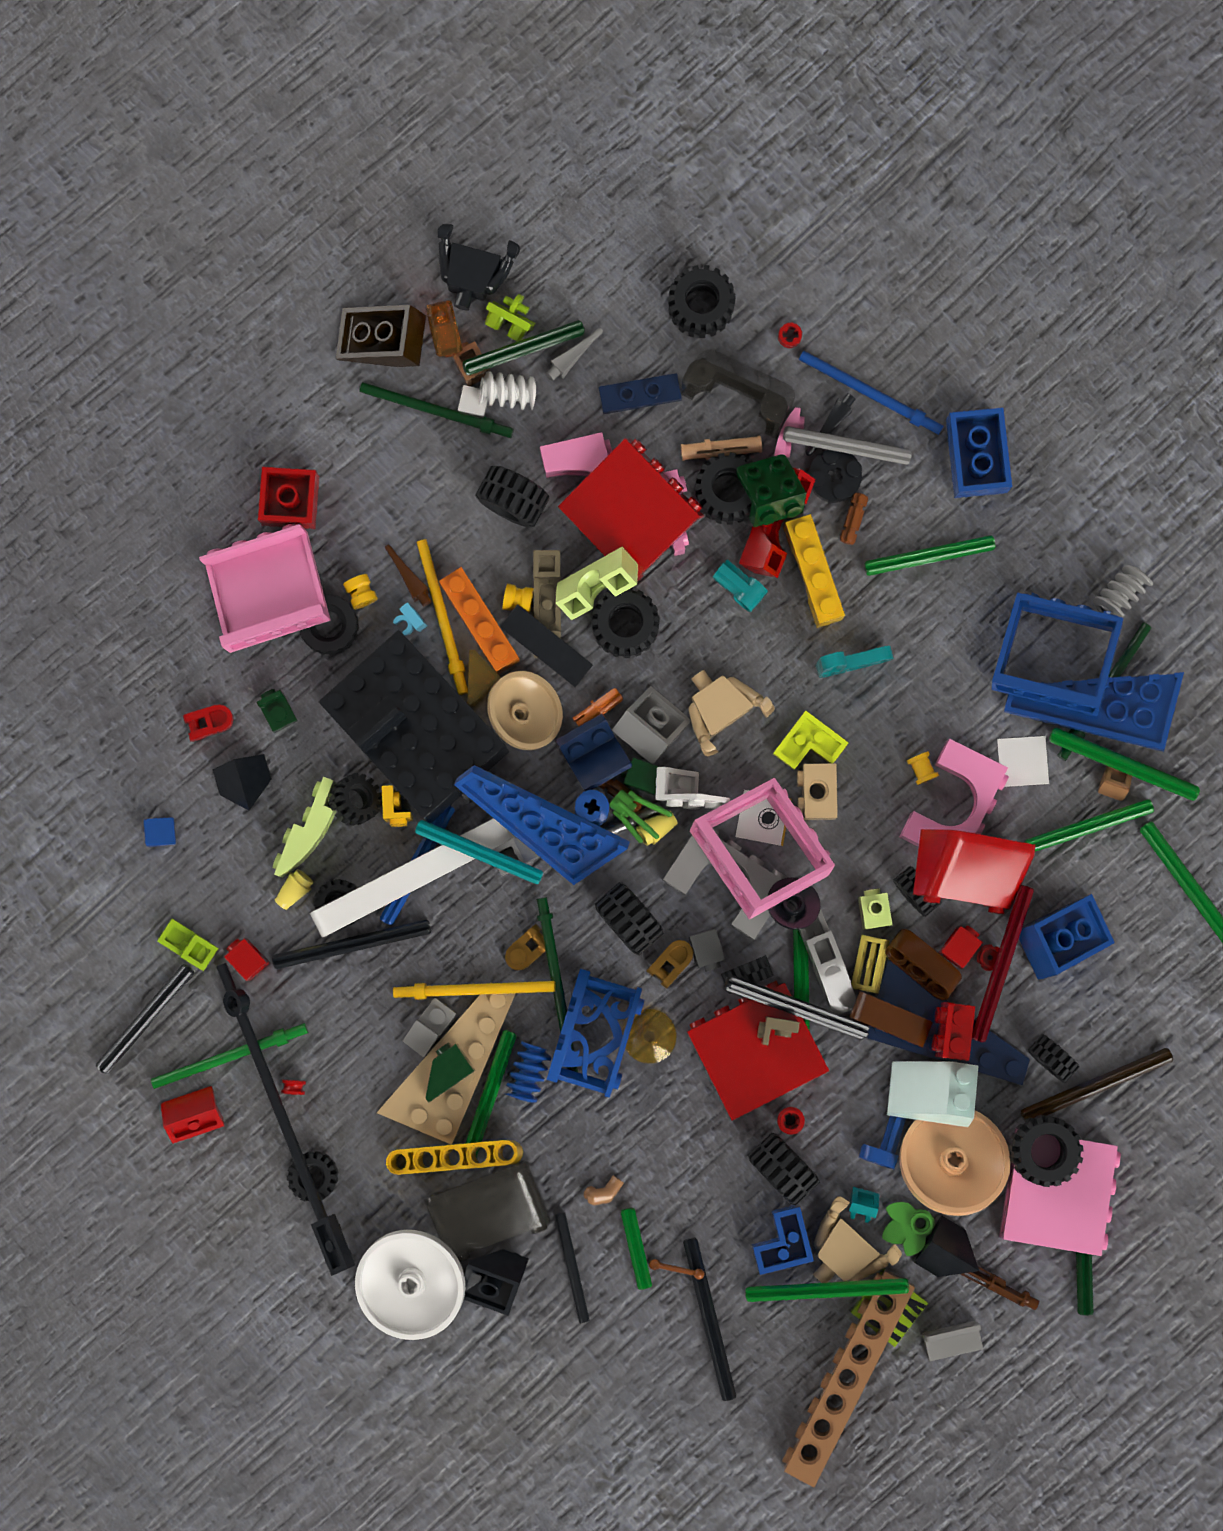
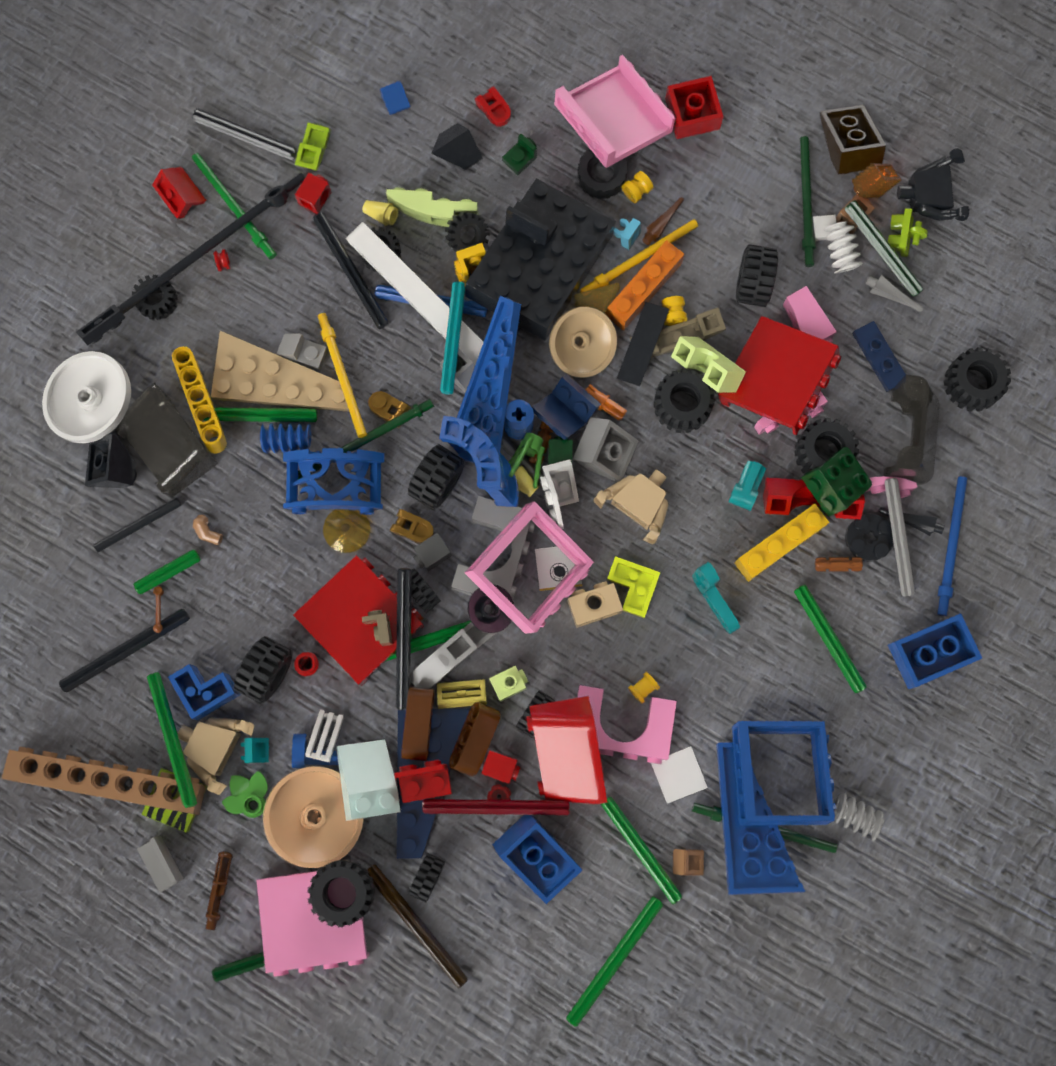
camera: 75 degrees right, 5 degrees down
dark green slope [426,1042,476,1103] -> none
light nougat pin [681,436,762,461] -> none
red bush [778,322,802,348] -> none
black slope [914,1215,979,1277] -> none
green axle [1049,728,1200,801] -> none
none -> white tile [305,710,344,763]
none -> blue fence [439,416,519,507]

